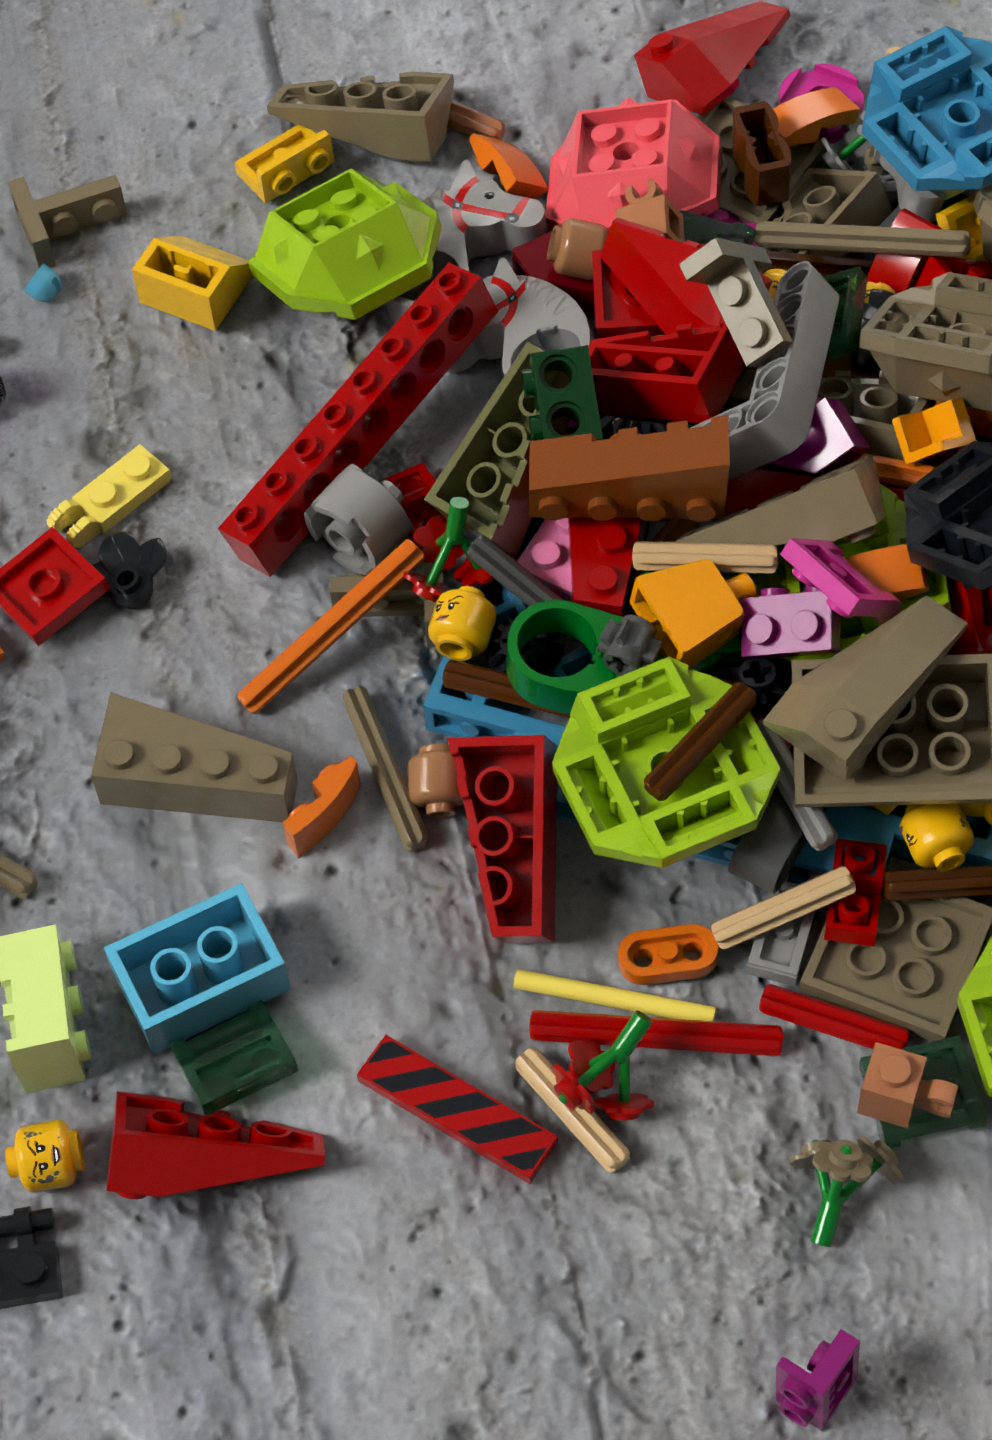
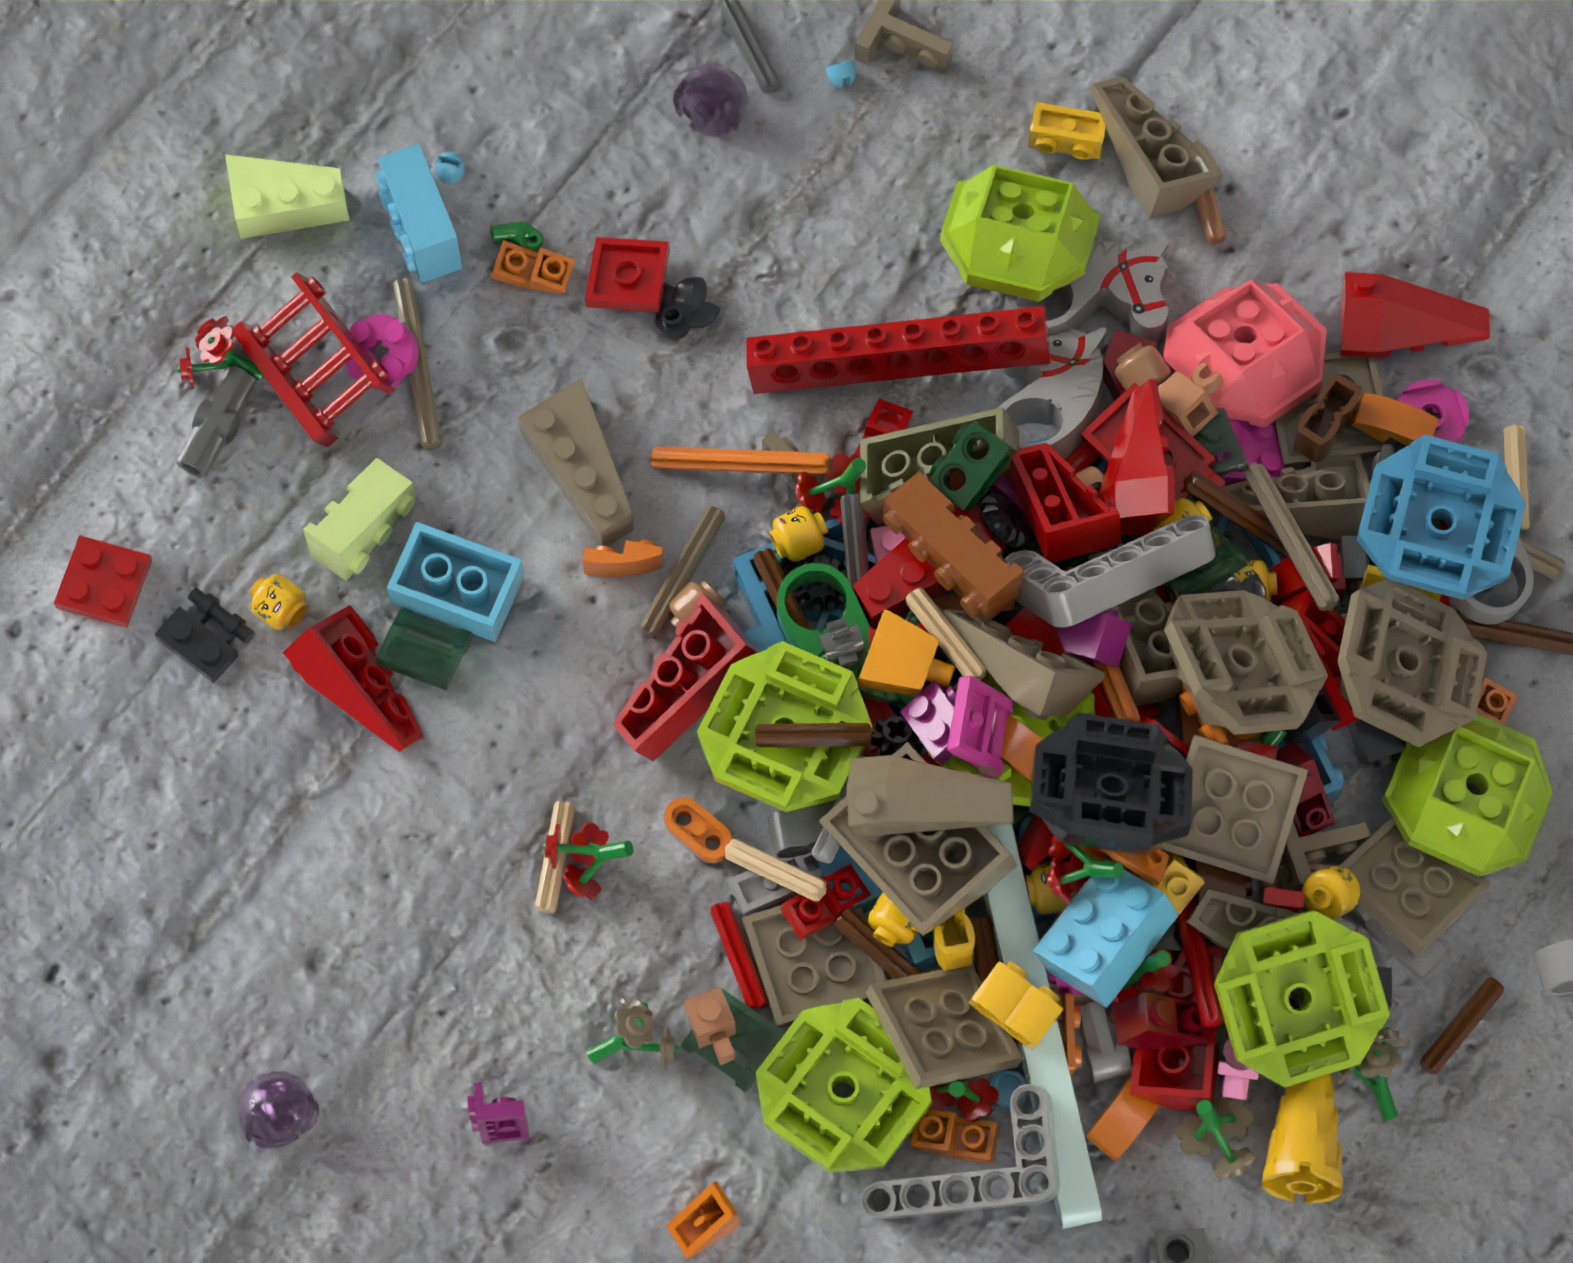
camera: 45 degrees right, 10 degrees up
light yellow hinge [46,444,172,549] -> none
yellow slope [132,235,252,331] -> none
light grey brick [304,464,414,575] -> none
red tile [357,1034,558,1184] -> none
orange slope [469,133,548,200] -> none
light yellow bar [513,969,716,1021] -> none
red axle [529,1010,784,1056] -> none
dark tan bracket [679,238,793,368] -> none
light orange panel [892,397,976,465] -> none

